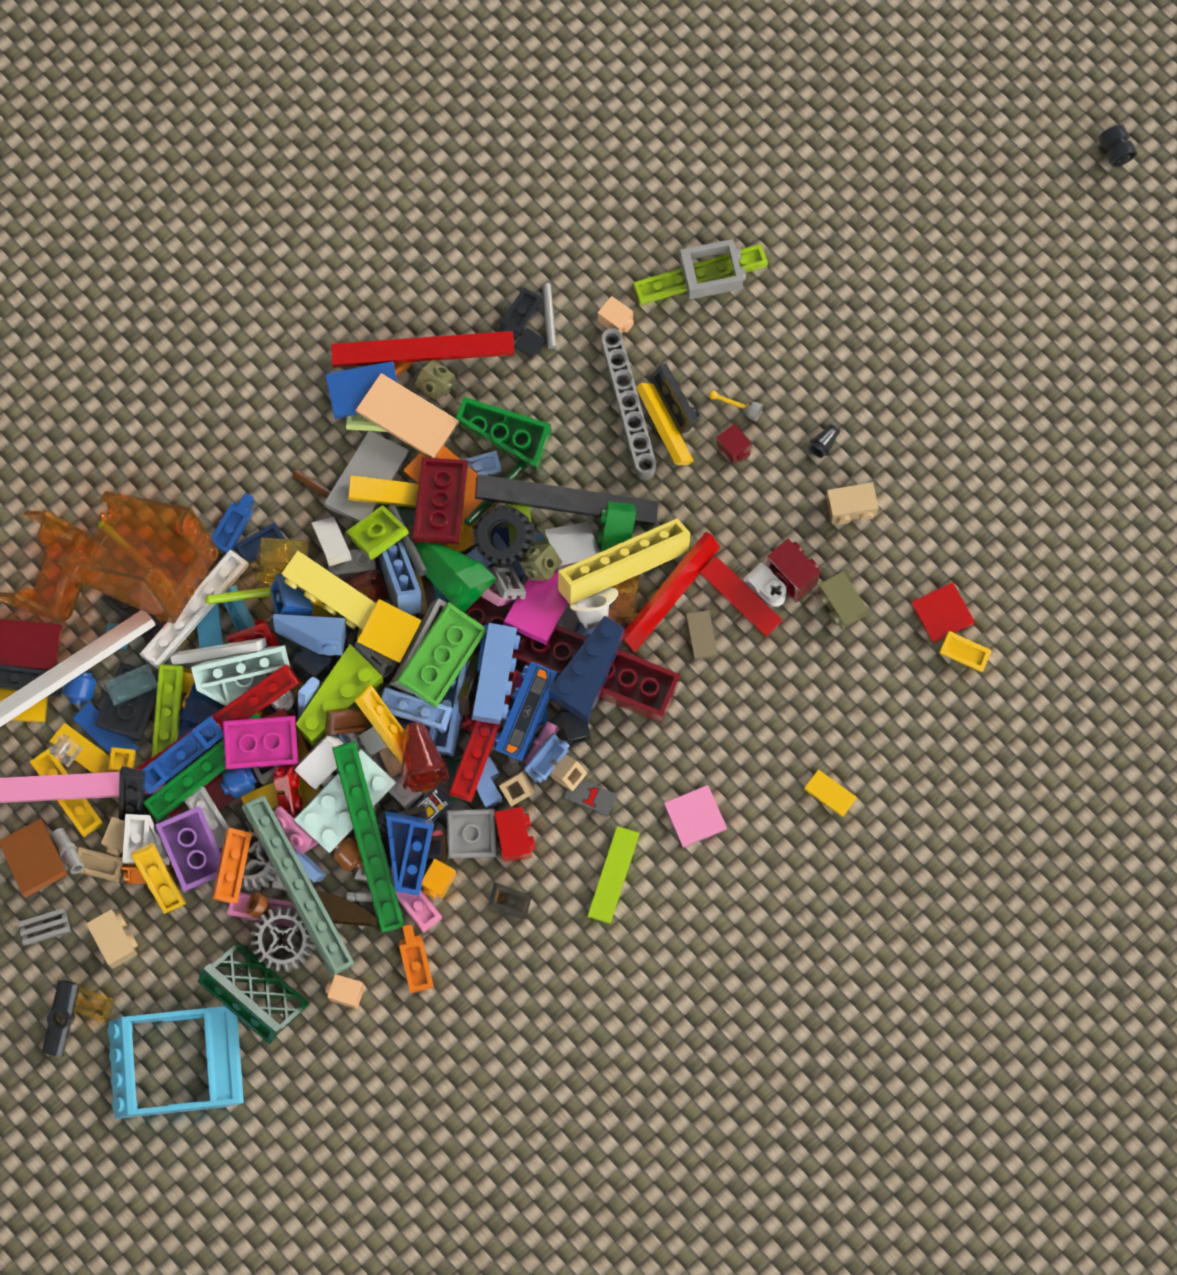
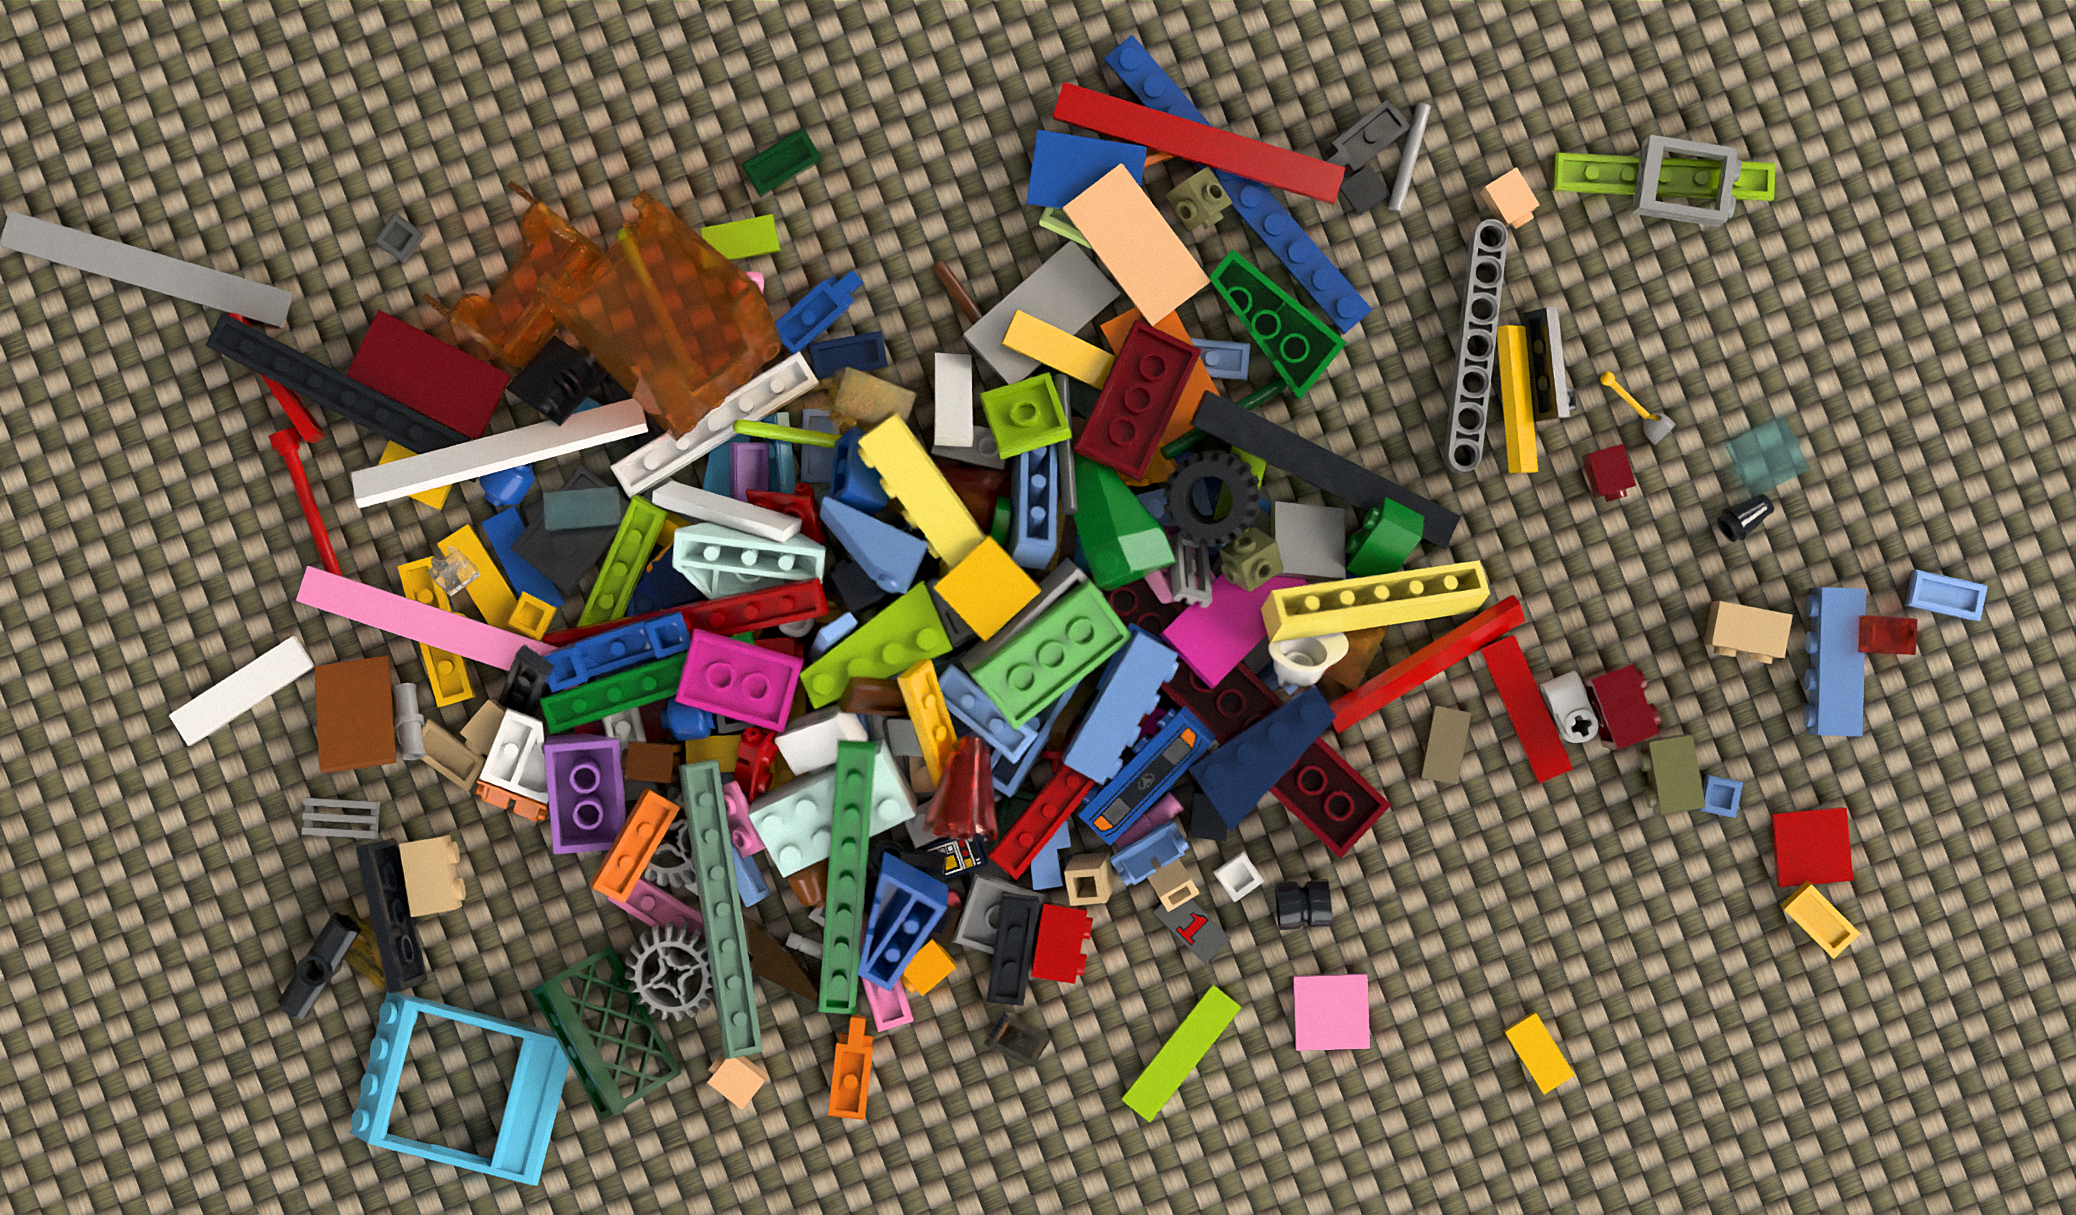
camera: 20 degrees right, 15 degrees up
yellow tile [131,842,186,914] -> none
dark orange tile [246,892,271,918] -> none
none -> black tile [356,838,427,994]
none -> black hinge [506,335,608,426]
none -> reddish brown slope [621,741,686,783]
none -> lime tile [701,214,781,266]
none -> medium lavender tile [730,442,769,503]
none -> dark green tile [741,127,823,198]
none -> light blue tile [801,409,840,483]
none -> black tile [986,892,1039,1006]
none -> green tile [990,495,1011,545]
none -> blue plate [1104,35,1373,335]
none -> white tile [1213,851,1264,902]
none -> black wheel [1275,879,1332,930]
none -> medium blue tile [1697,774,1743,818]
none -> clear light blue piece [1724,415,1810,498]
none -> medium blue brick [1803,587,1866,736]
none -> clear red tile [1858,615,1917,655]
none -> light blue tile [1905,570,1988,621]

